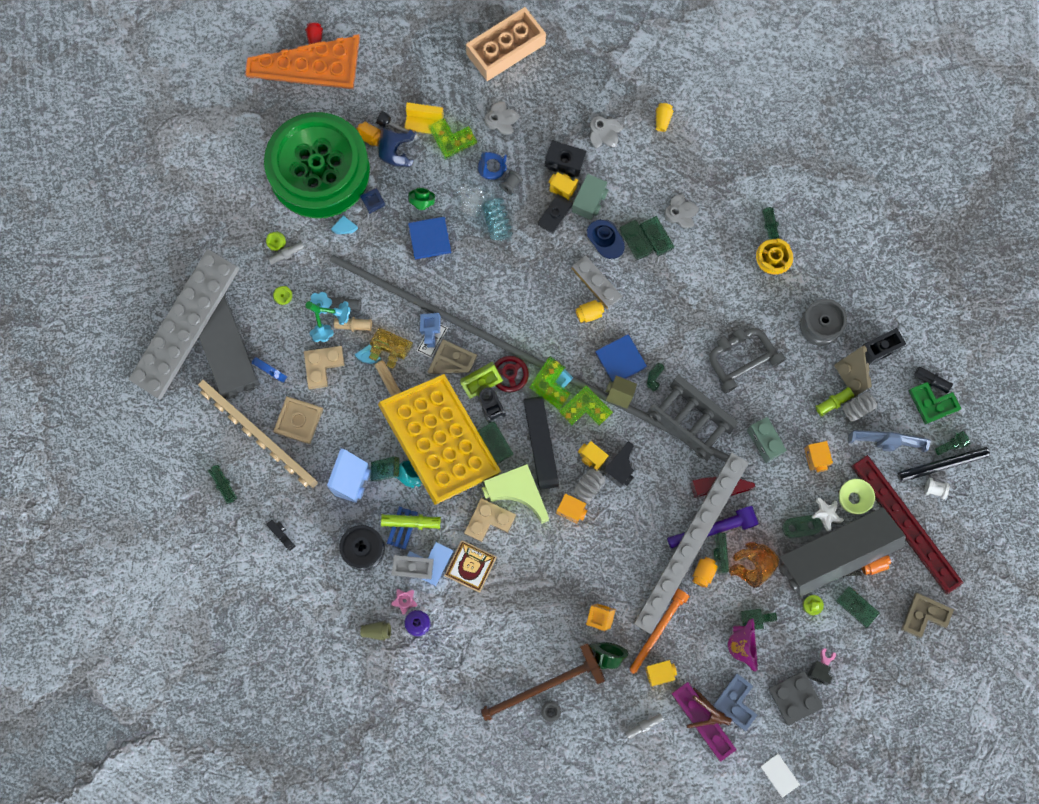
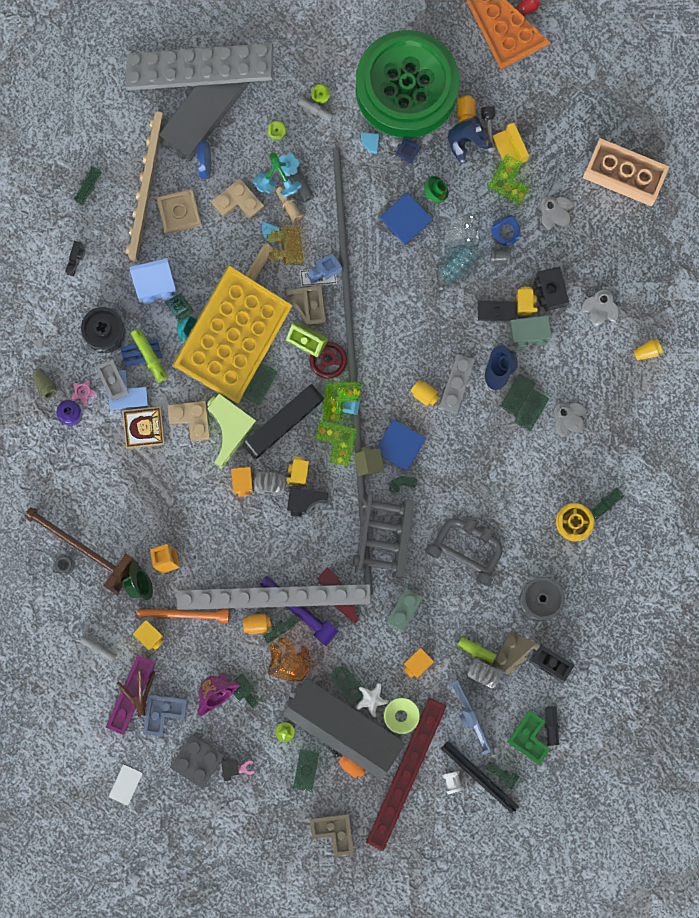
camera: 55 degrees right, 5 degrees up
black piece [476,385,506,424] -> none

